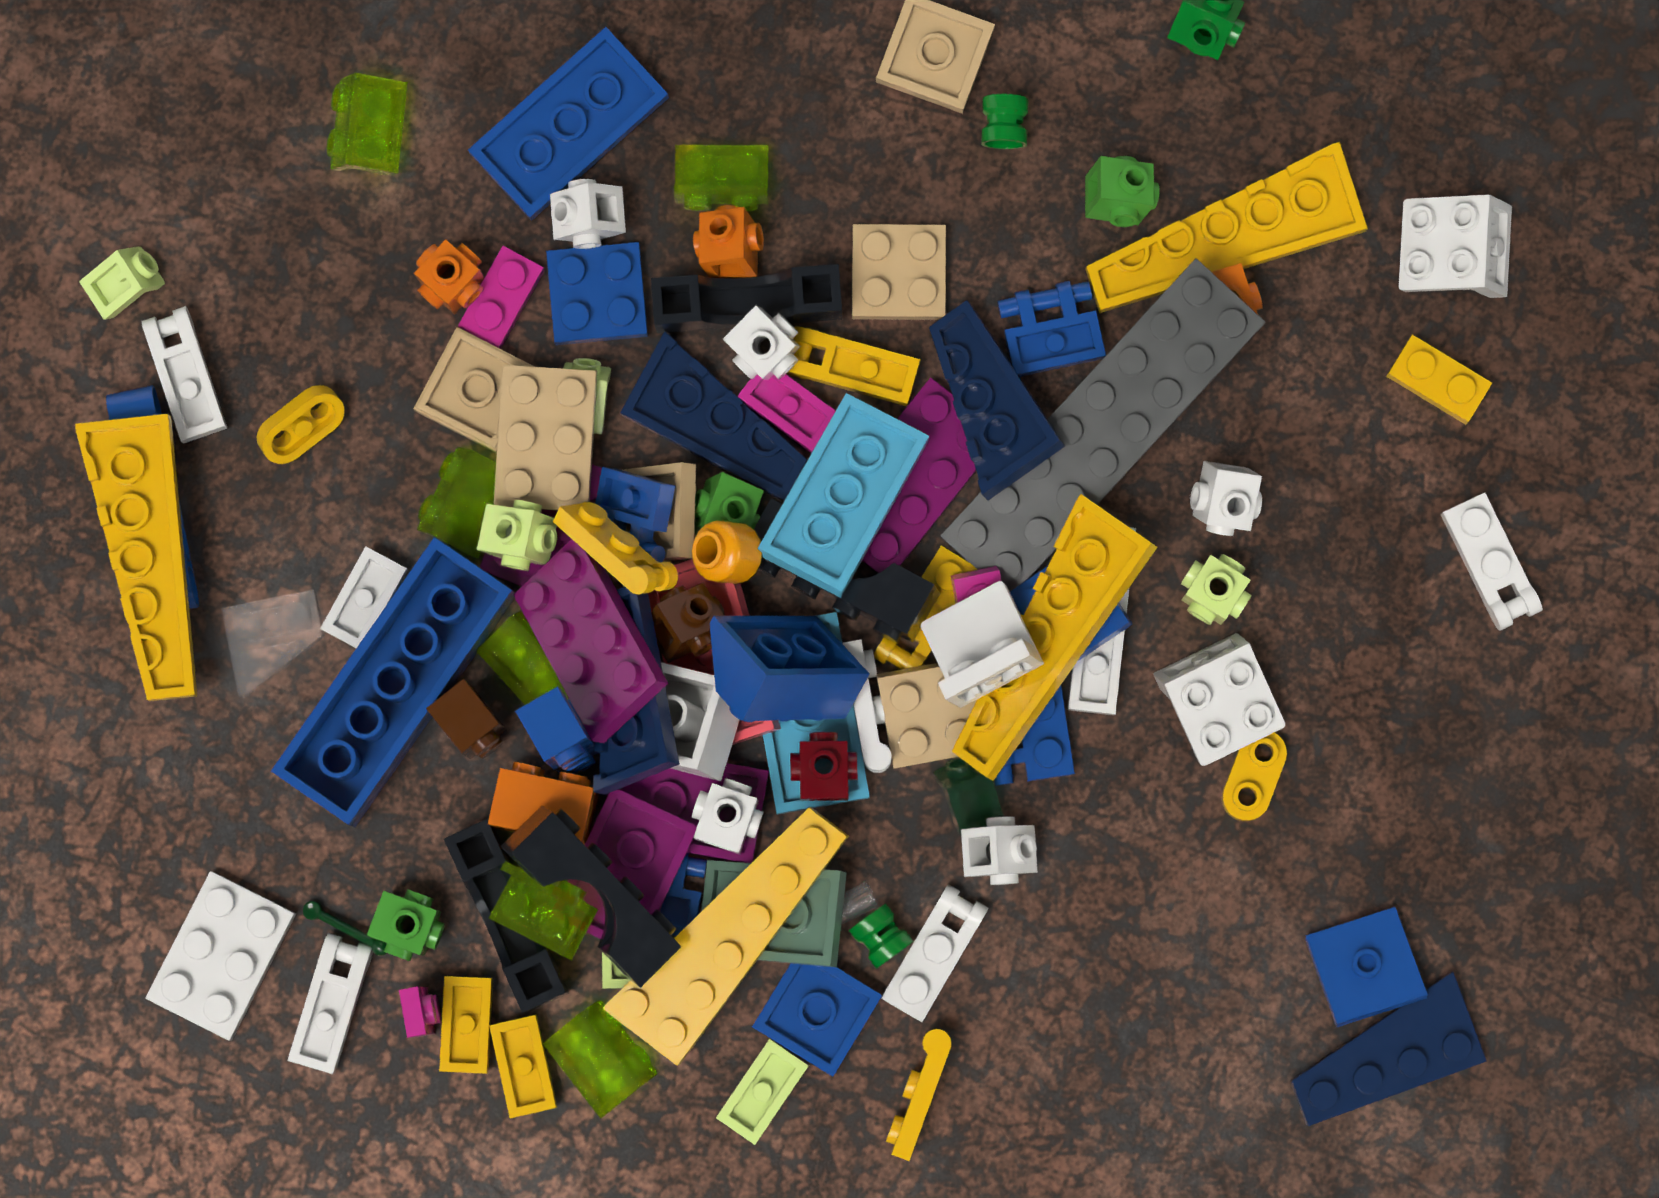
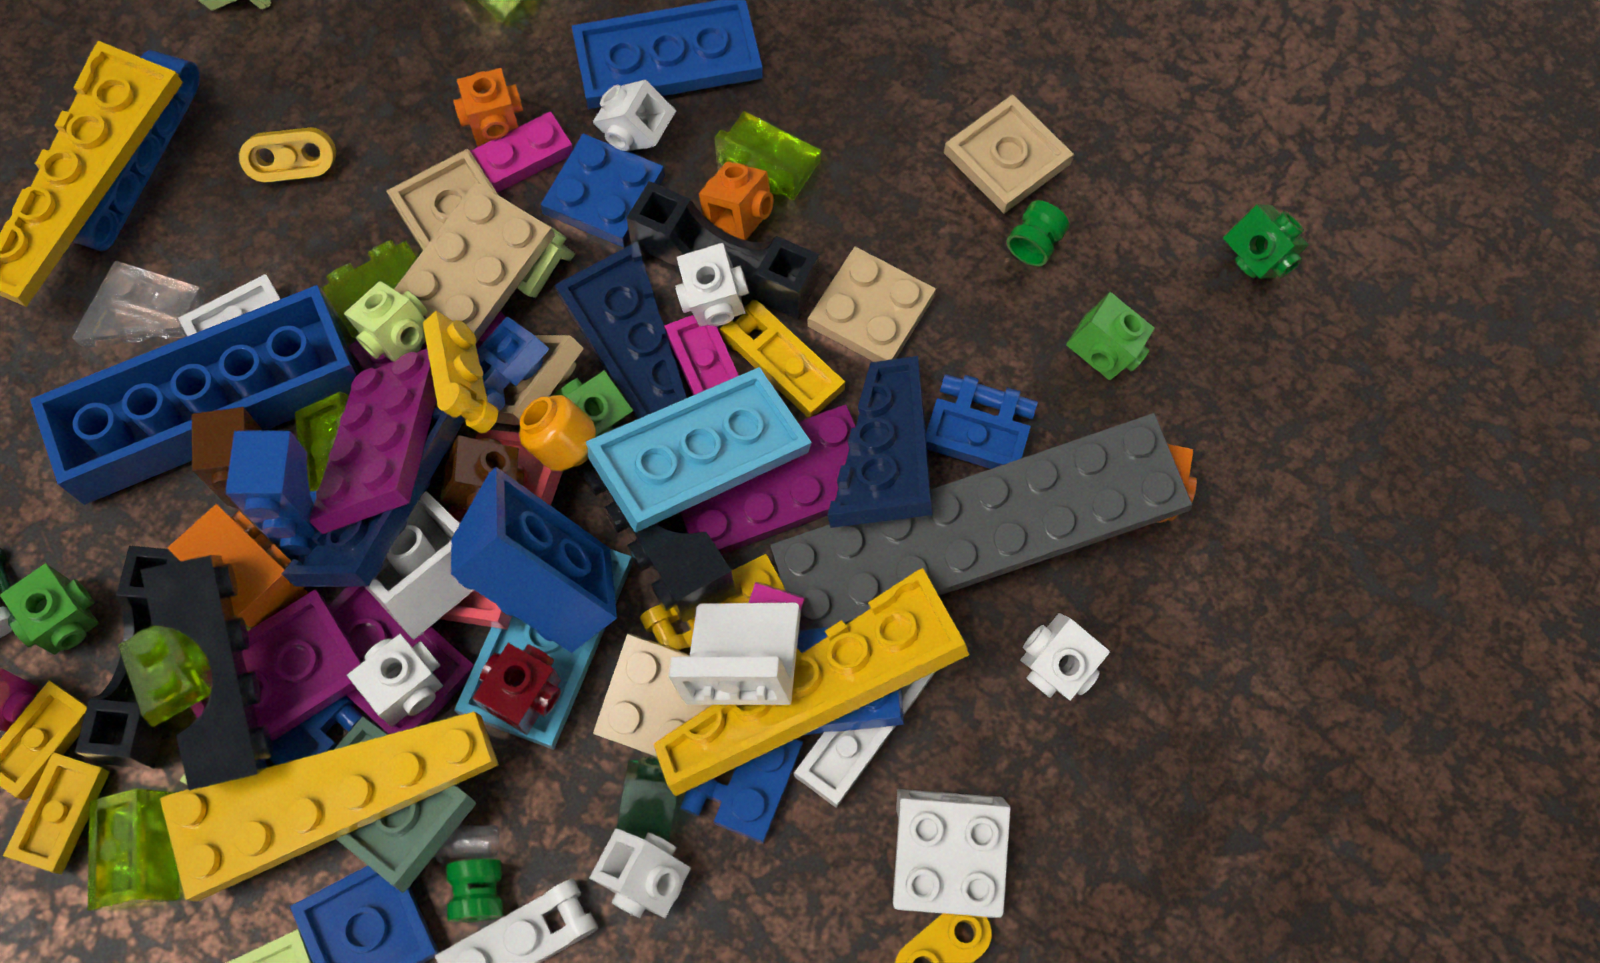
camera: 25 degrees right, 15 degrees down
white plate [141,306,228,444] -> none
white plate [843,640,892,773] -> none
yellow wing [1085,142,1368,313] -> none
yellowish green brick [1181,554,1252,625] -> none
yellow plate [1386,334,1492,425] -> none
white bracket [1399,195,1512,298] -> none
white plate [1440,493,1543,631] -> none

